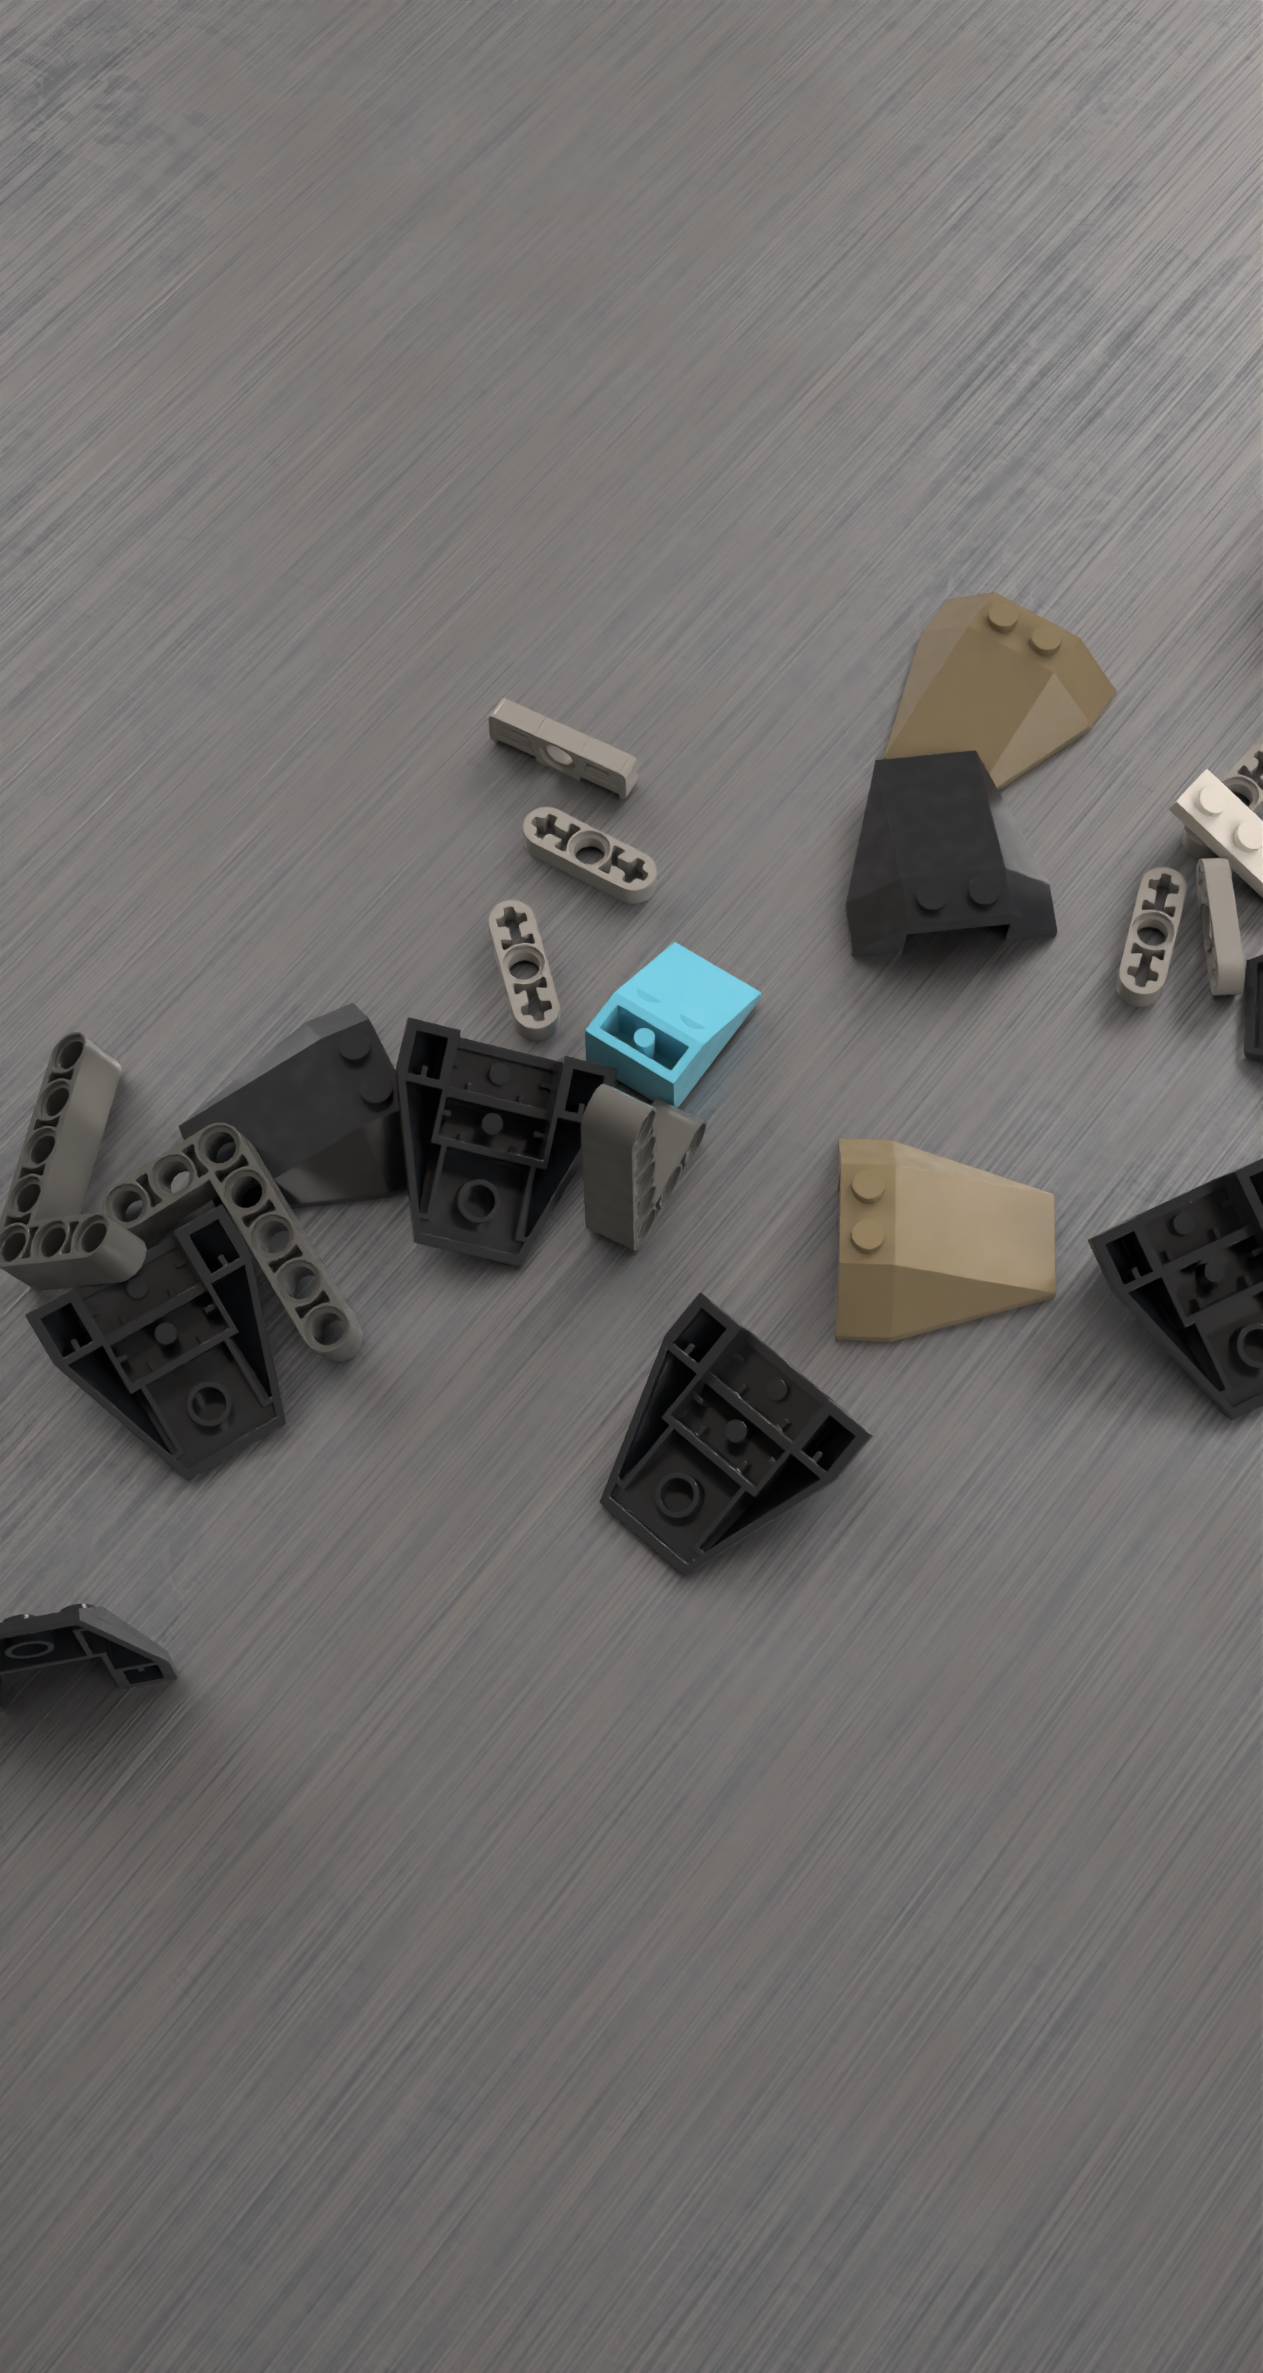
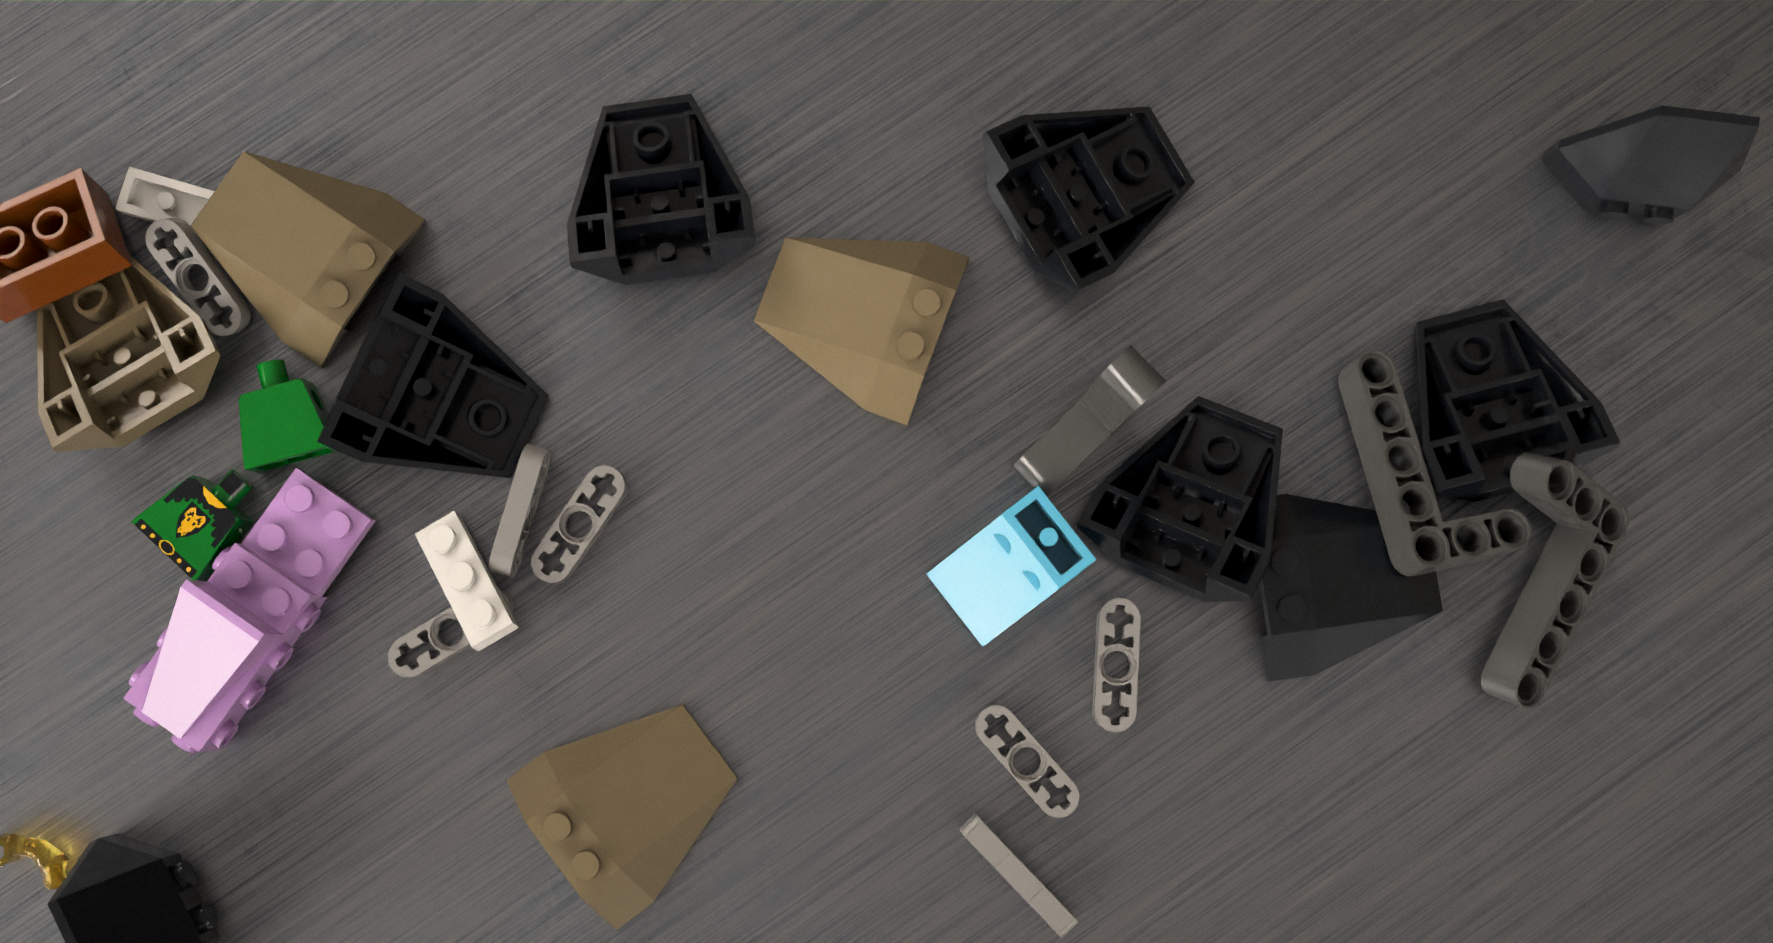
camera: 165 degrees left, 20 degrees up
black wedge [845,750,1058,956] -> none

